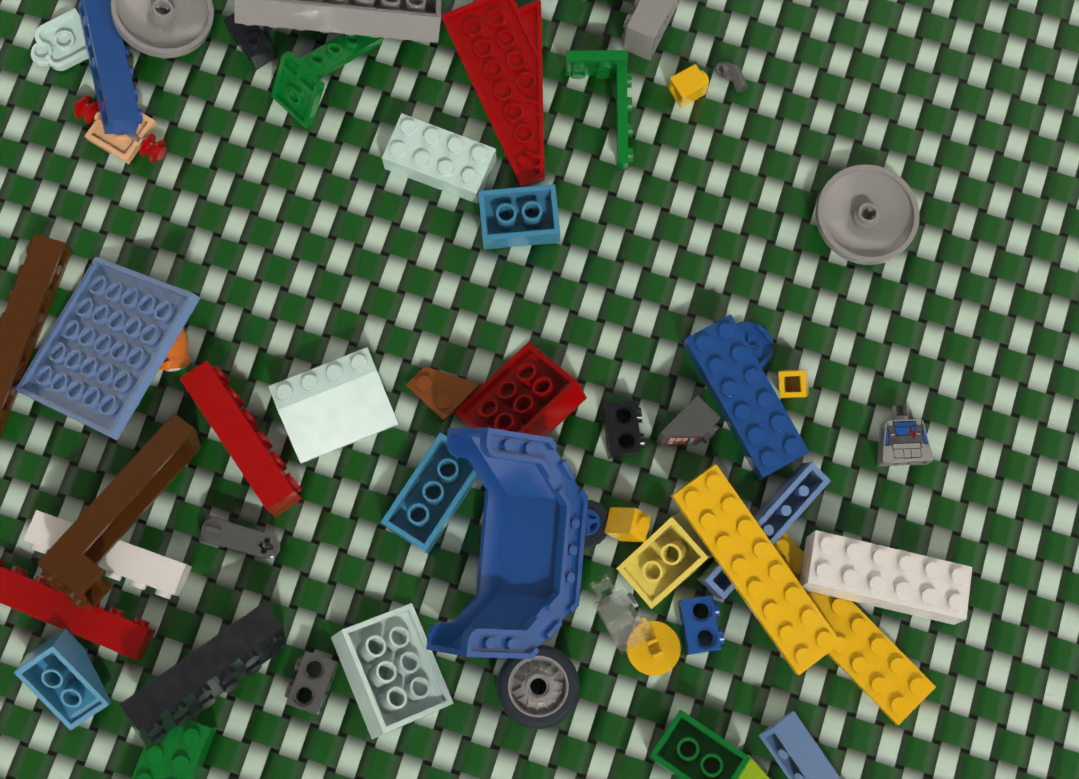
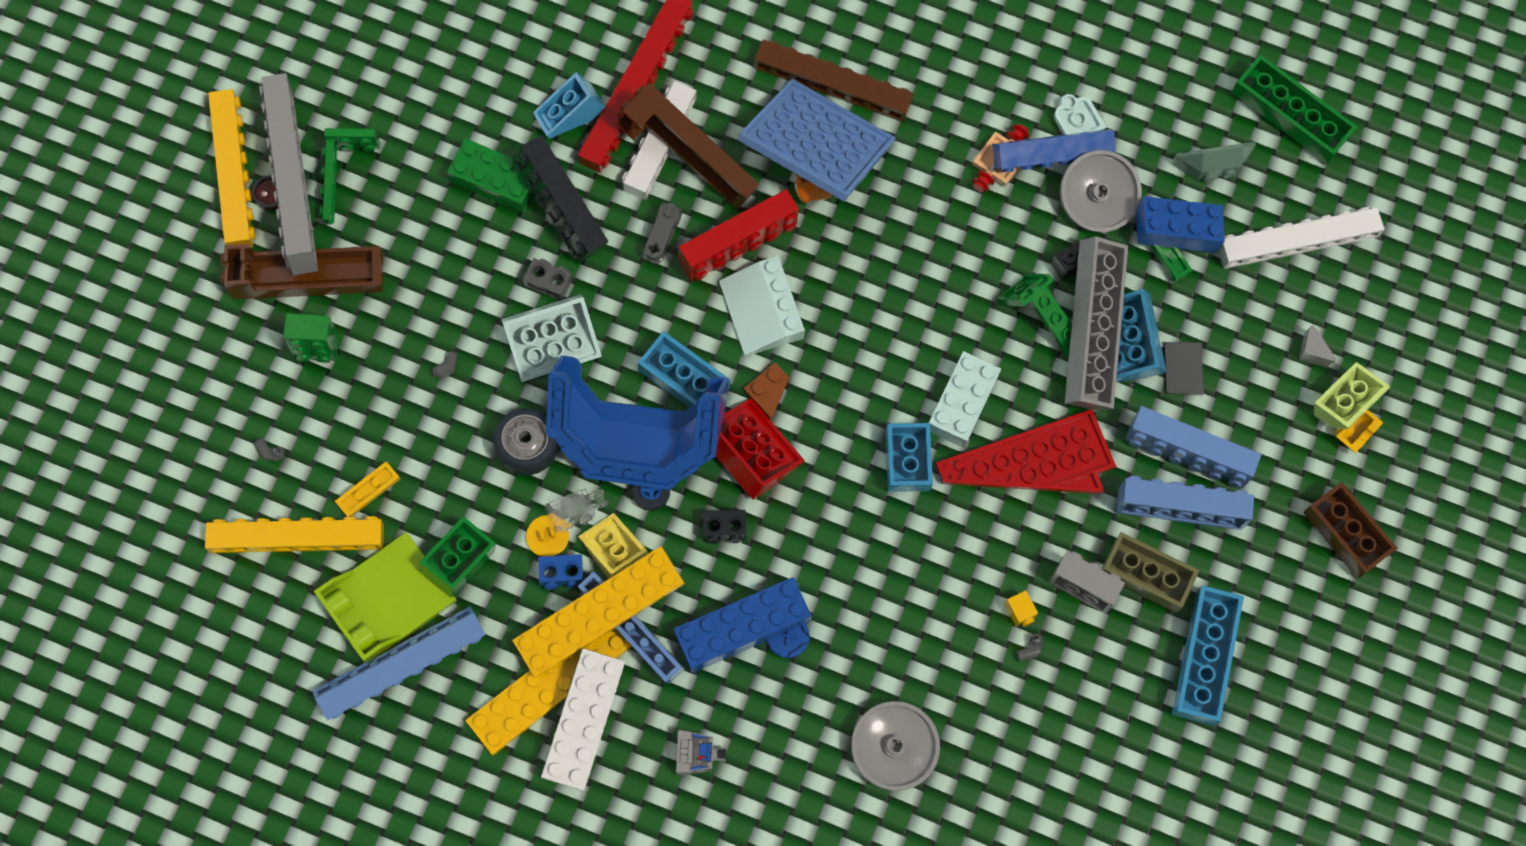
camera: 90 degrees right, 5 degrees down
green bracket [565,50,633,170] -> none
yellow brick [604,507,651,542] -> none
dark grey slope [656,395,721,446] -> none
yellow brick [778,369,809,398] -> none

